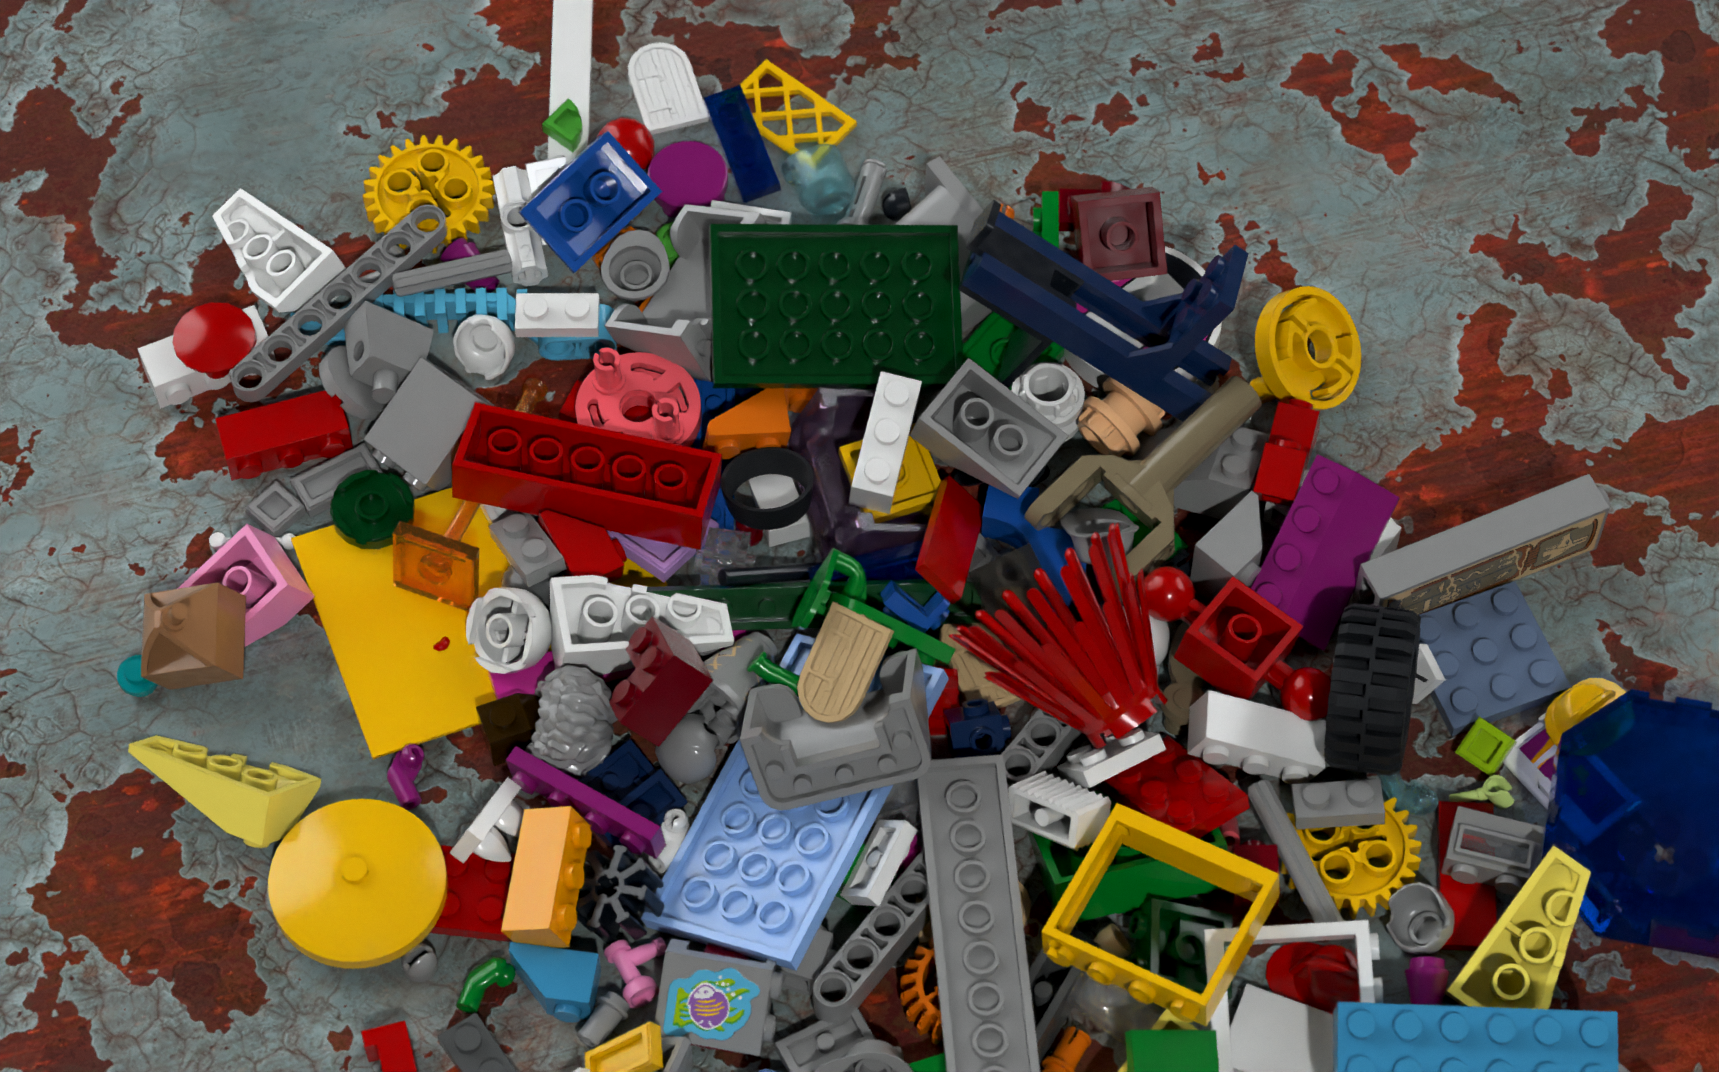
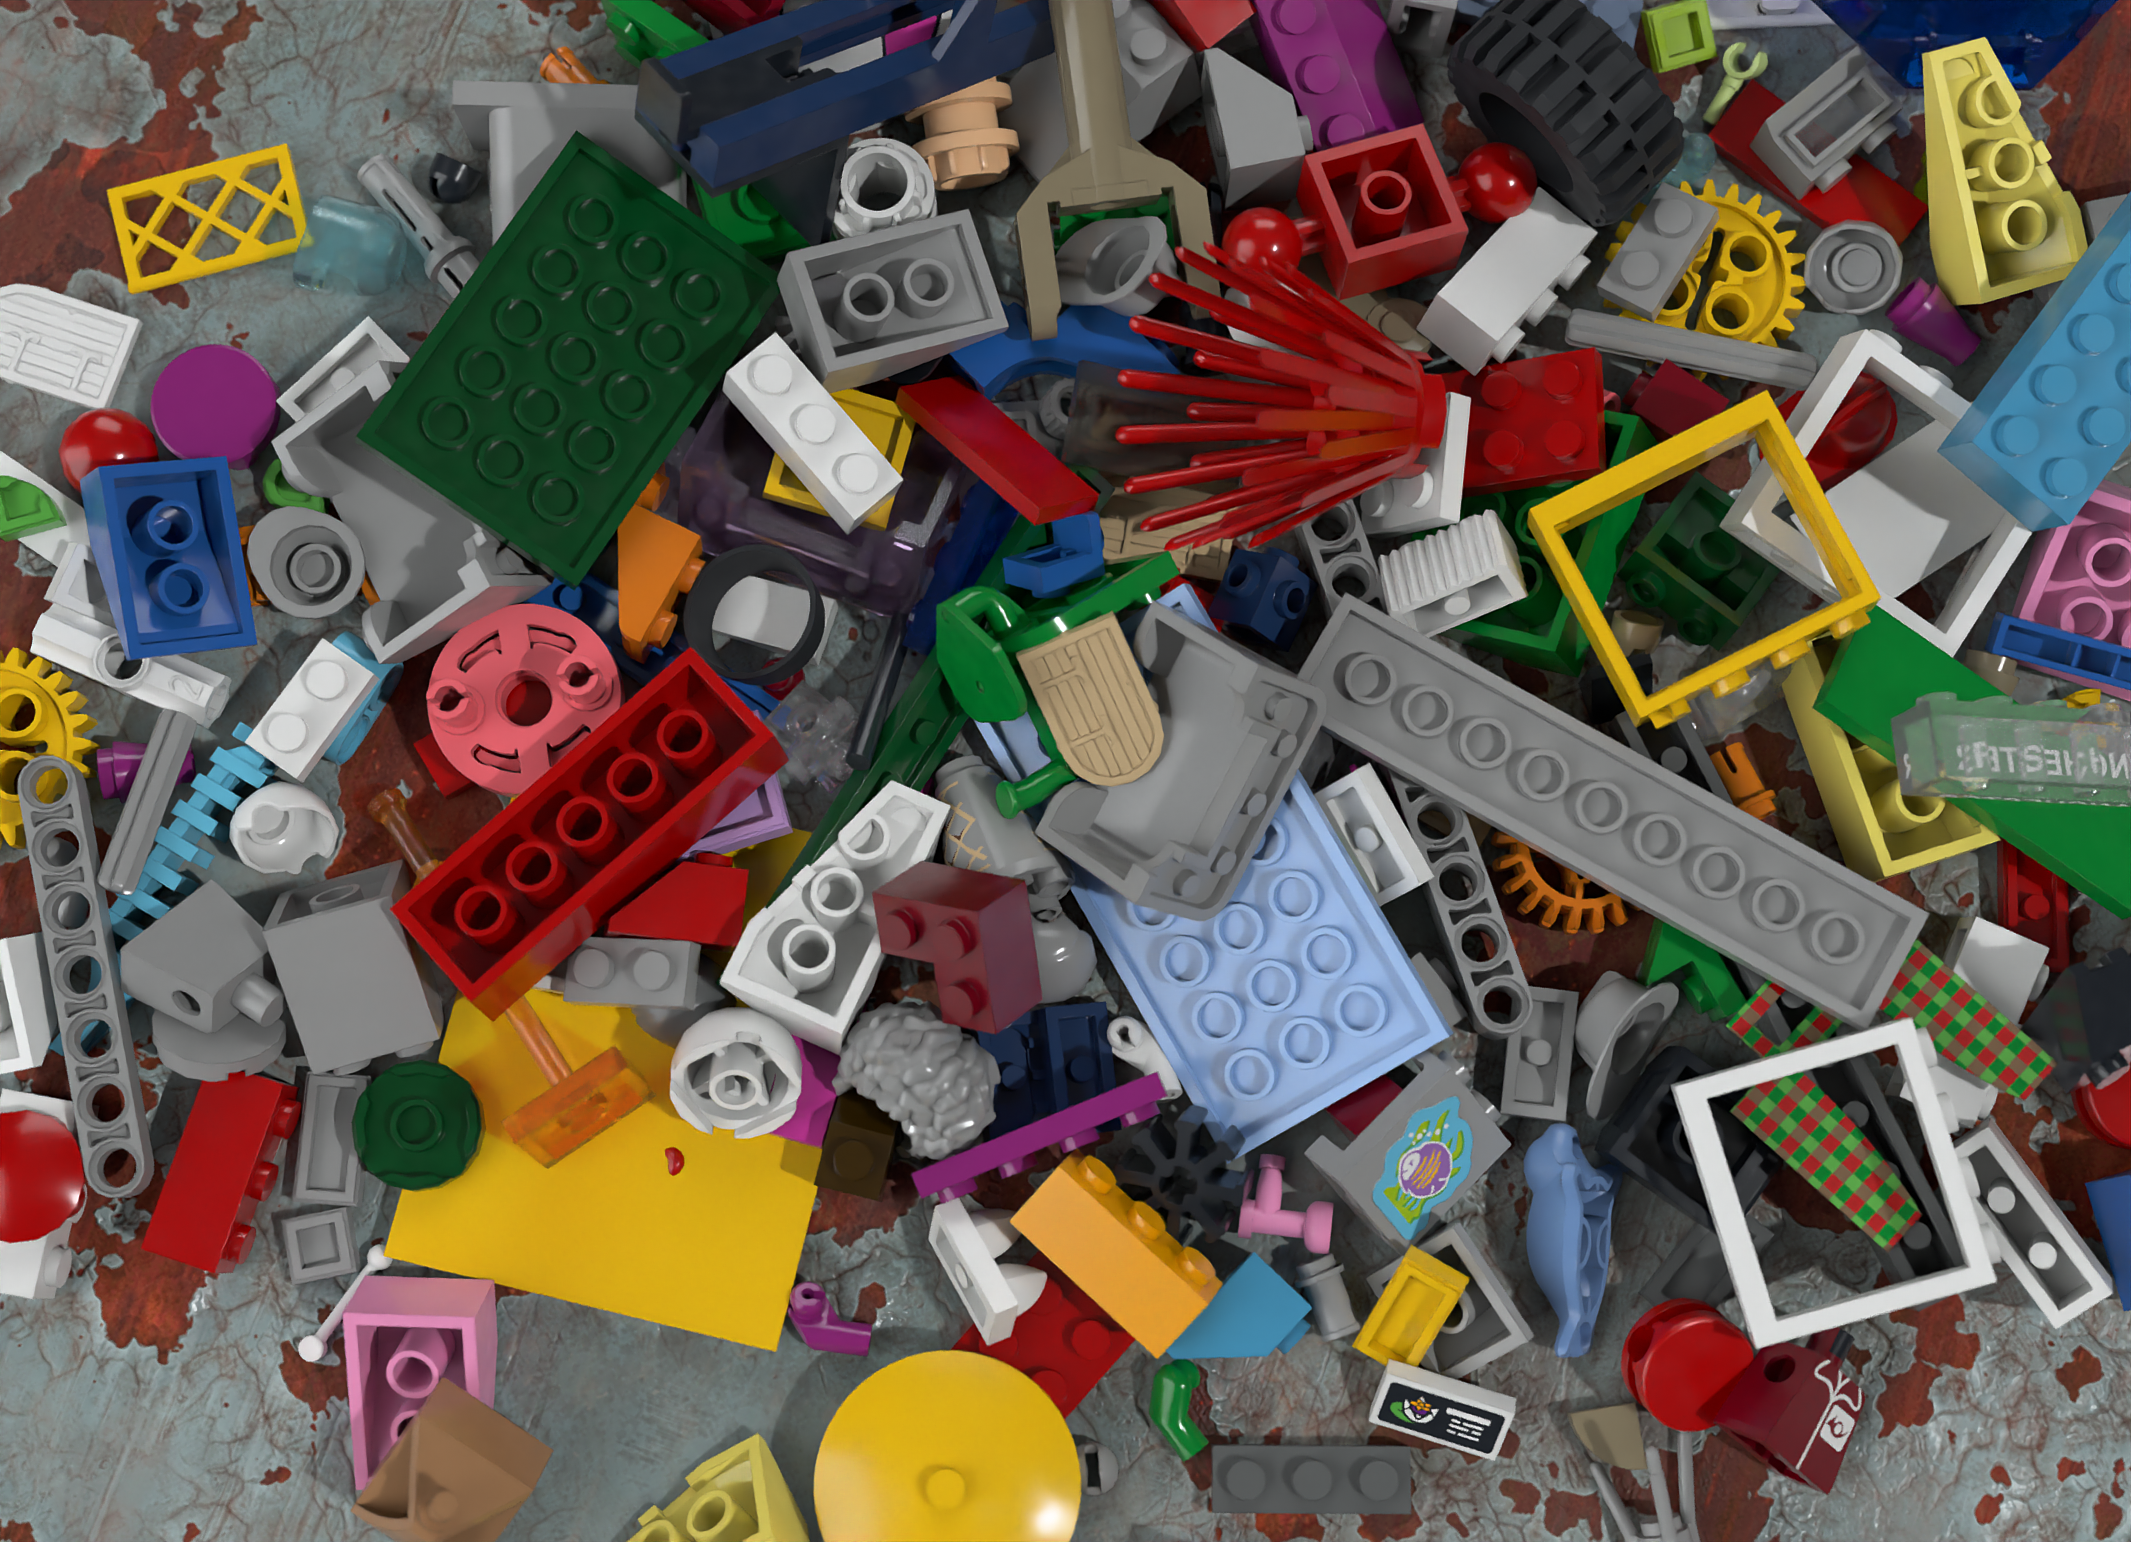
camera: 55 degrees left, 20 degrees up
clear blue plate [703,85,781,204] -> none

